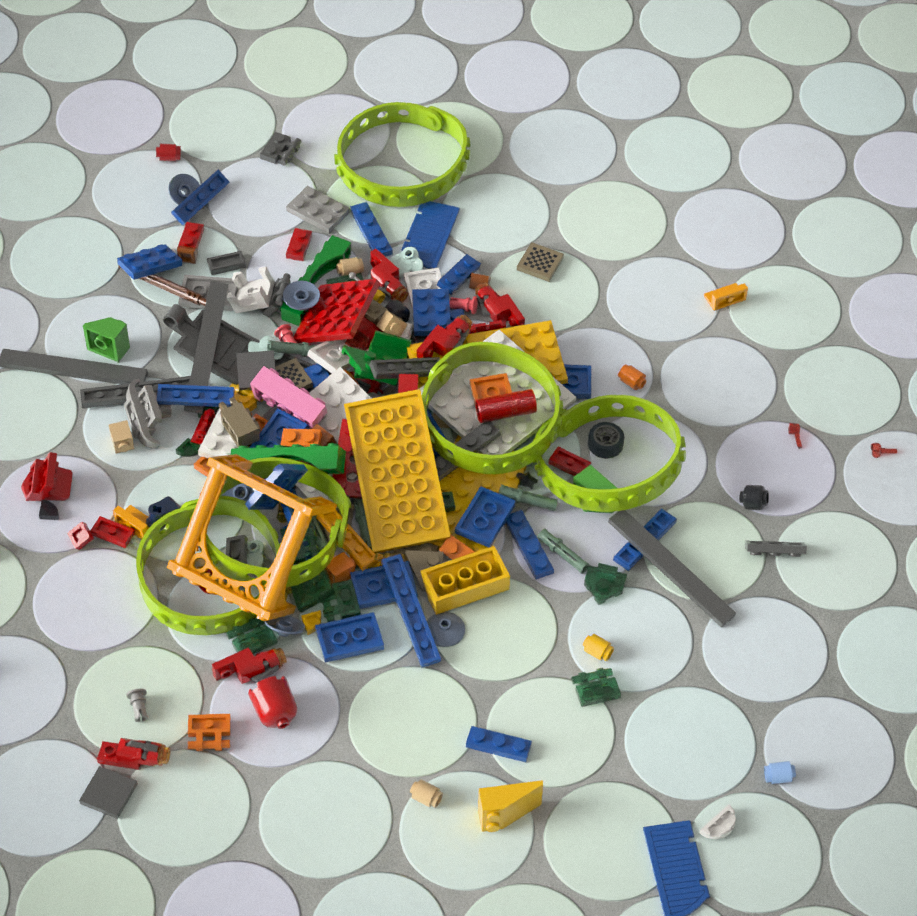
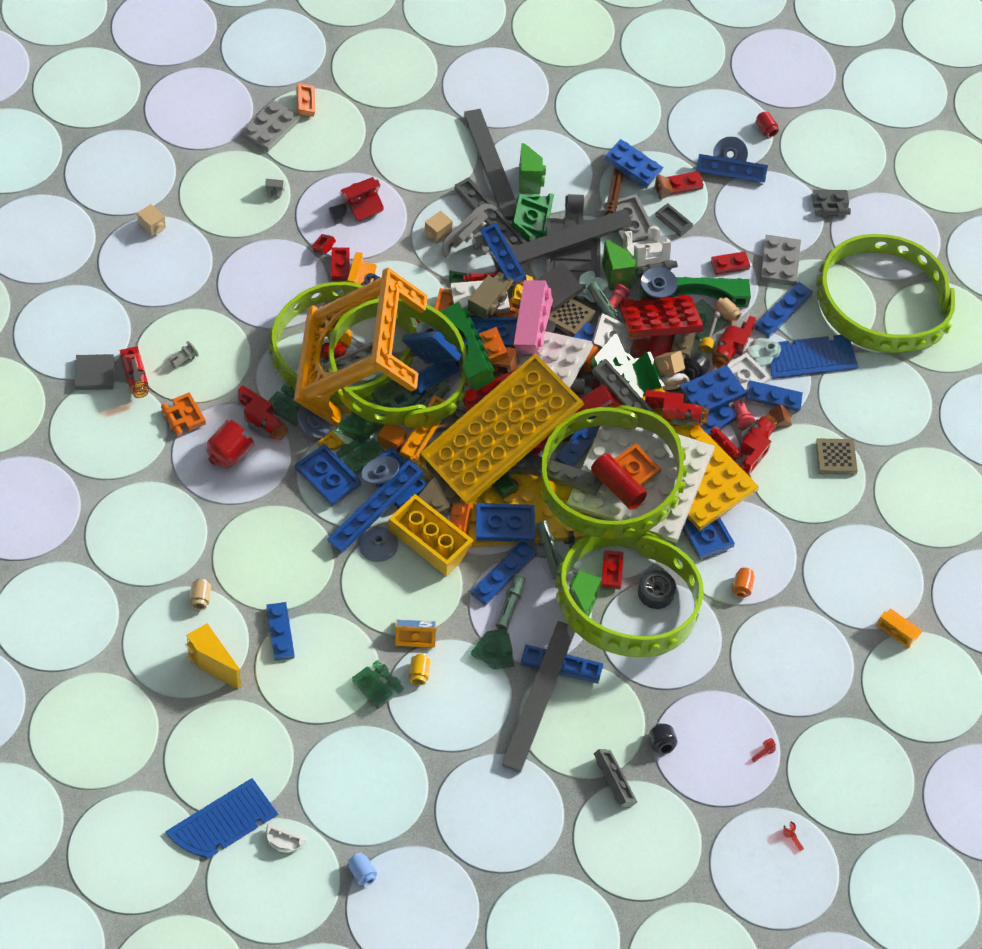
camera: 60 degrees right, 5 degrees up
none -> sand blue dish [362,456,399,484]
none -> light orange panel [395,620,436,647]
none -> green wing [511,193,554,241]
none -> bright green slope [602,240,636,291]

